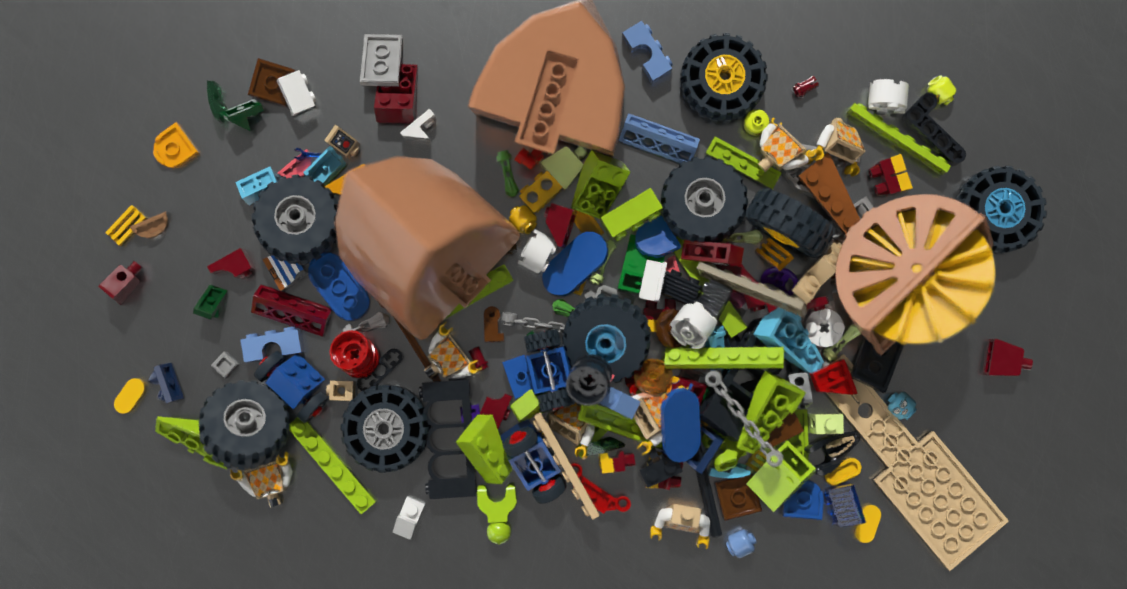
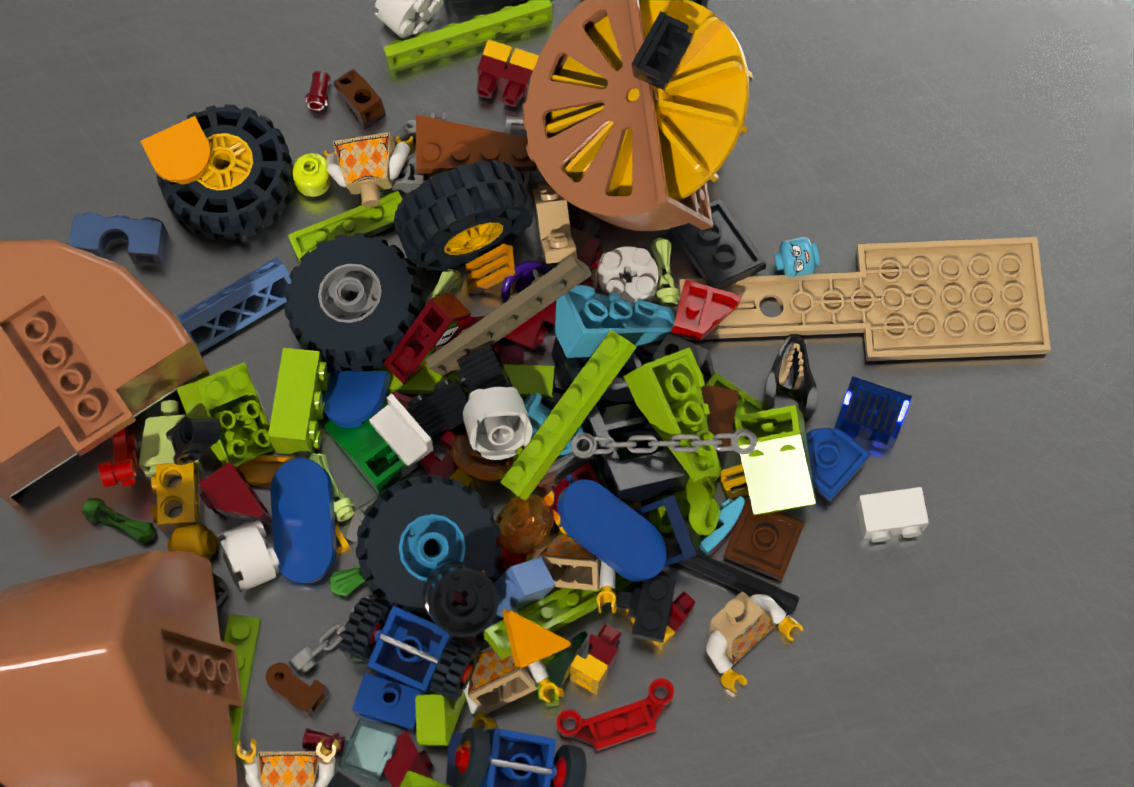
camera: 55 degrees left, 15 degrees down
tan plate [533,412,600,519] -> none
medium blue head [726,529,757,558] -> none
torso [808,118,865,176] -> none
yellowish green torso [808,413,844,434] -> none
yellow tile [824,458,862,486] -> none
yellow tile [854,505,881,543] -> none
dark red torso [983,339,1033,376] -> none
none -> light orange tile [140,116,212,184]
none -> black piece [166,416,221,465]
none -> reddish brown leg [333,69,386,128]
none -> clear light blue piece [337,718,400,781]
none -> light orange tile [502,609,571,668]
none -> black hinge [631,11,693,91]
none -> white brick [856,487,929,542]

